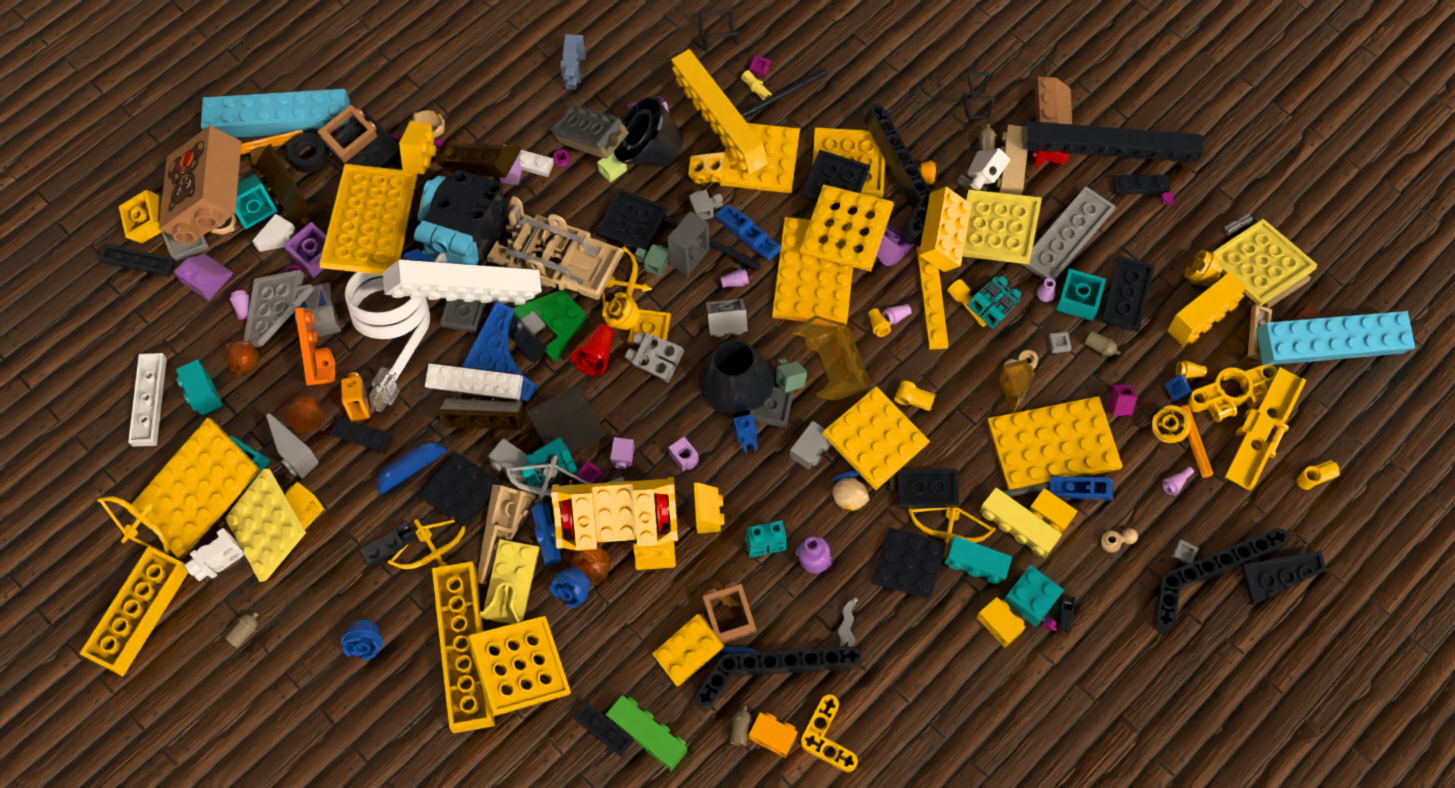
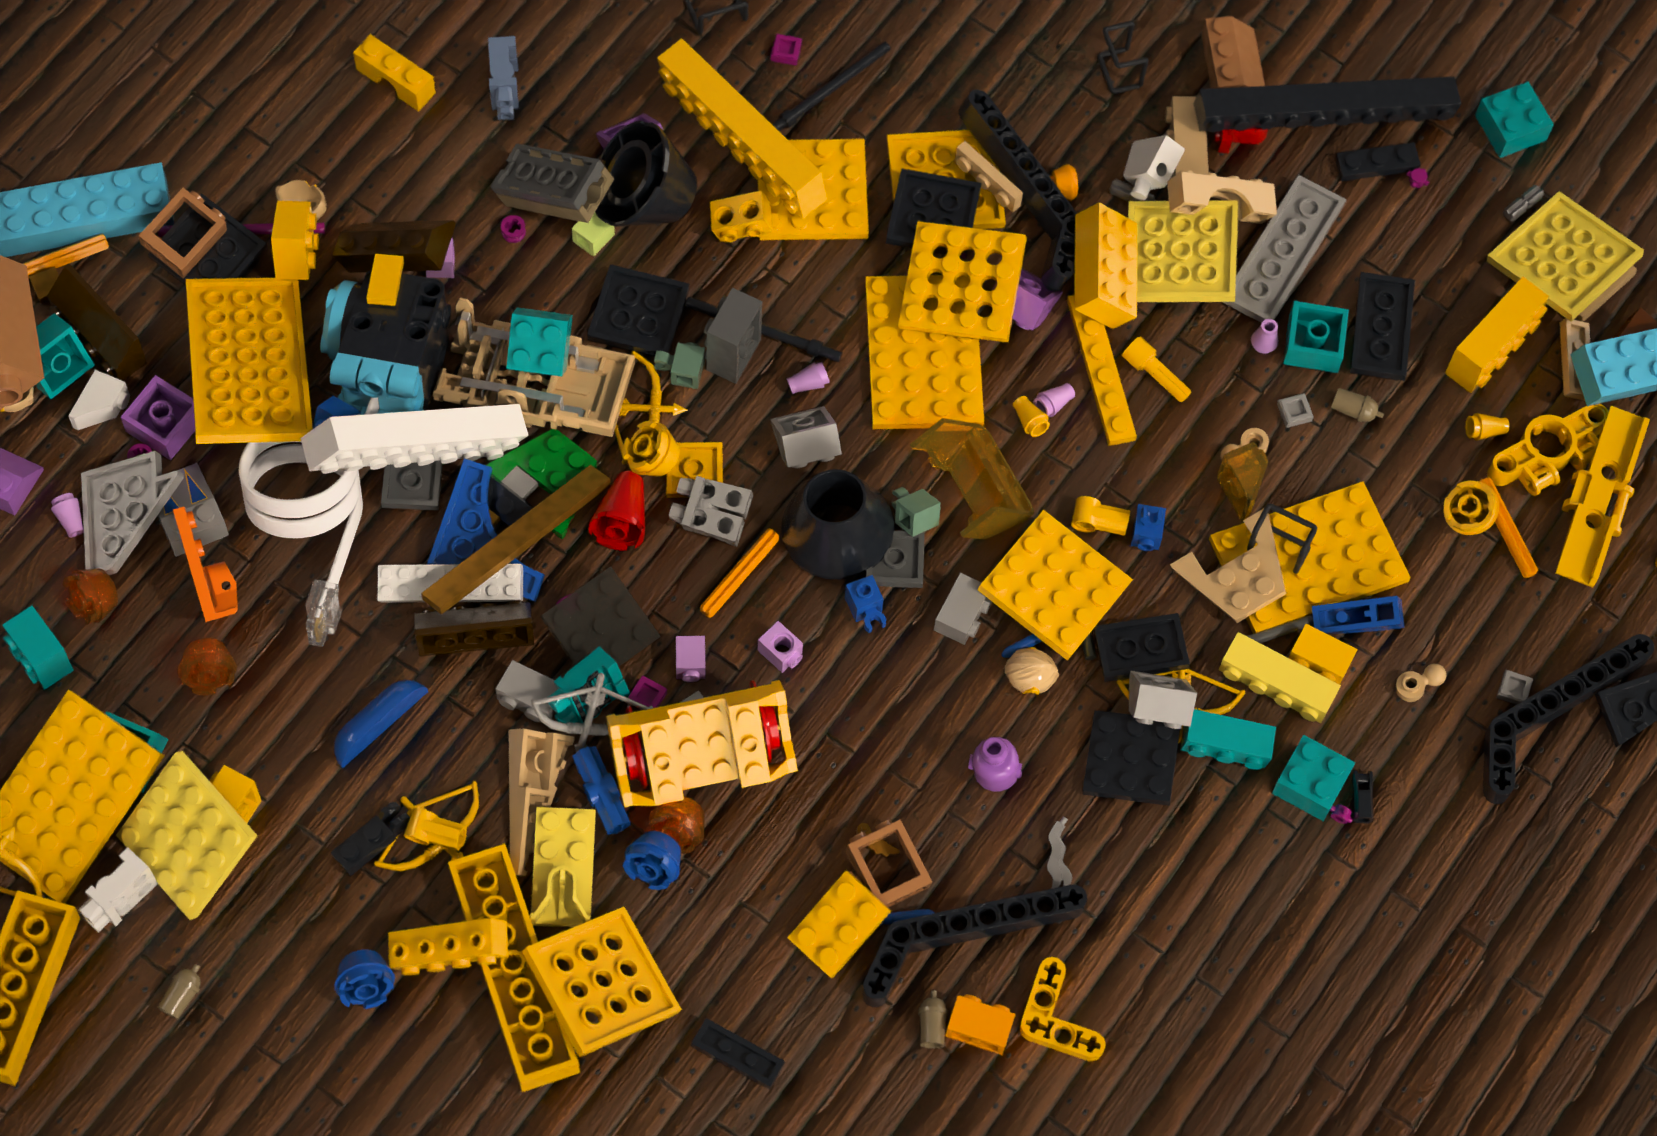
camera: 15 degrees left, 0 degrees up
light grey slope [266,413,319,479] -> none
black tyre [286,132,329,173] -> none
black plate [330,417,393,453] -> none
light orange torso [341,372,370,421] -> none
black plate [418,451,503,528] -> none
white plate [504,145,554,177] -> none
bright green brick [606,695,687,771] -> none
yellow bracket [634,541,676,570] -> none
light grey brick [689,190,723,220] -> none
yellow slope [694,483,724,534] -> none
blue slope [715,204,781,261] -> none
light yellow pin [741,70,772,100] -> none
teal hips [745,520,787,558] -> none
teal hips [967,276,1021,329] -> none
yellow brick [977,597,1026,648] -> none
dark tan piece [978,124,996,151] -> none
magenta brick [1108,384,1138,416] -> none
lavender cone [1162,467,1194,496] -> none
blue plate [1165,375,1192,401] -> none
yellow cone [1185,250,1223,287] -> none
none -> yellow arch [353,34,435,112]
none -> yellow tile [367,254,404,306]
none -> yellow brick [388,918,508,975]
none -> yellow piece [404,808,467,851]
none -> pearl gold tile [421,465,611,614]
none -> teal brick [506,307,573,377]
none -> light orange axle [700,528,779,618]
none -> tan plate [955,141,1023,212]
none -> light grey slope [1129,671,1197,729]
none -> blue brick [1131,504,1166,551]
none -> tan arch [1167,170,1277,224]
none -> tan wing [1170,508,1286,623]
none -> black piece [1247,503,1317,574]
none -> teal brick [1475,81,1554,158]

